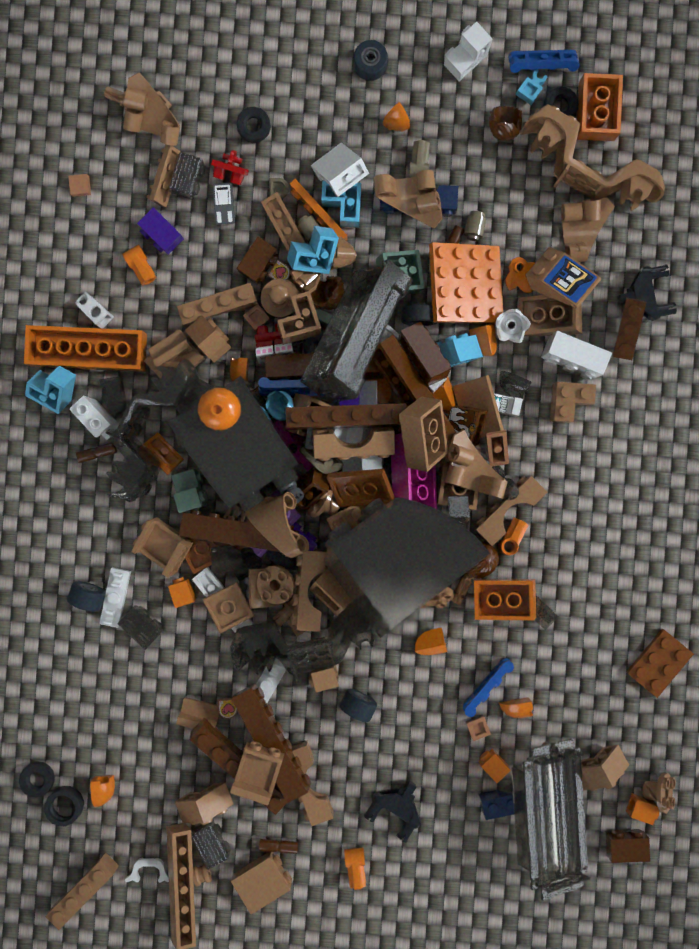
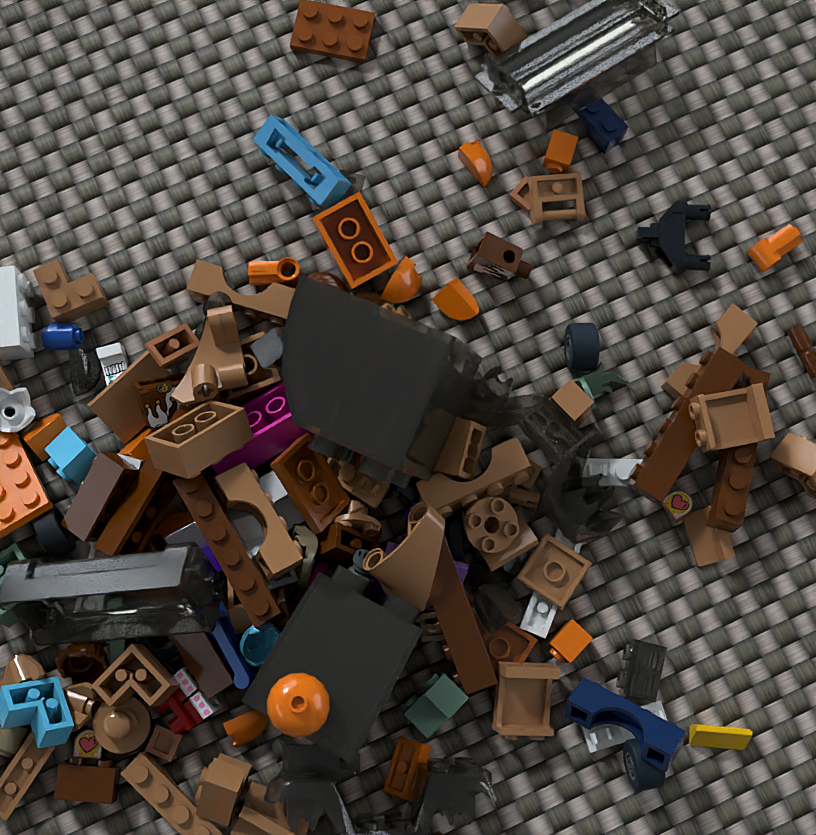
camera: 125 degrees left, 10 degrees down
blue plate [463,658,514,717] -> none
none -> blue brick [41,323,84,351]
none -> dark azure brick [253,114,352,208]
none -> orange brick [380,256,423,303]
none -> reddish brown torso [466,231,533,281]
none -> medium nougat plate [528,173,585,225]
none -> dark blue arch [565,677,686,772]
none -> sand green piece [573,362,629,410]
none -> yellow slope [689,724,752,750]

